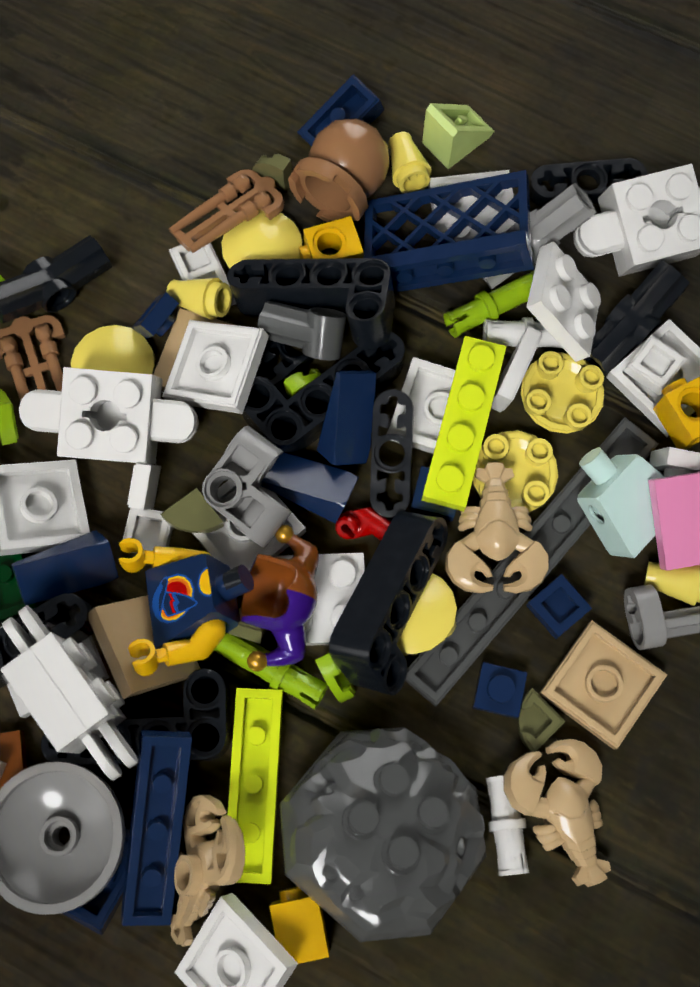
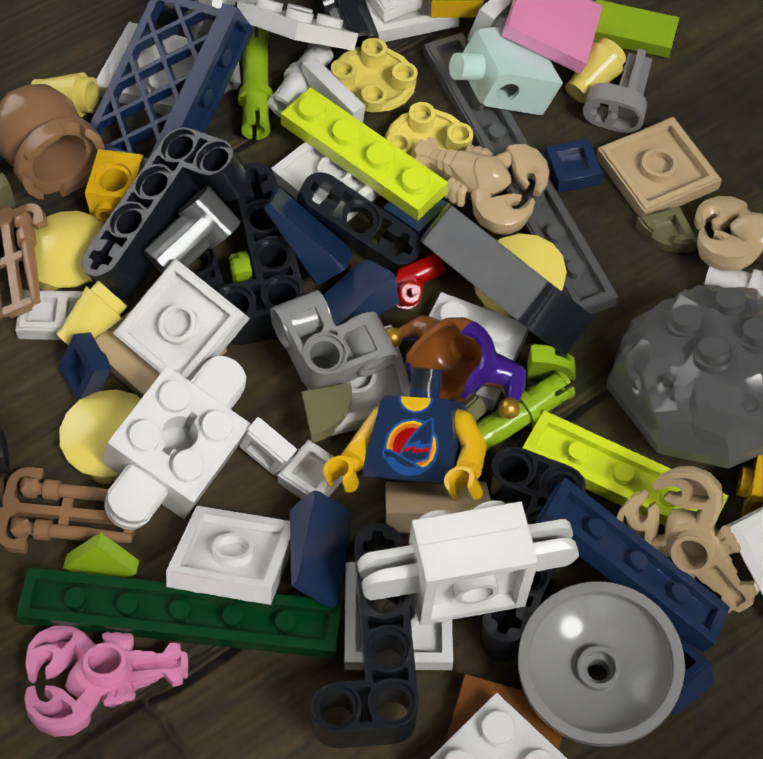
camera: 65 degrees left, 15 degrees down
yellowish green slope [422,103,494,169] -> none
dark blue plate [472,662,527,719] -> none

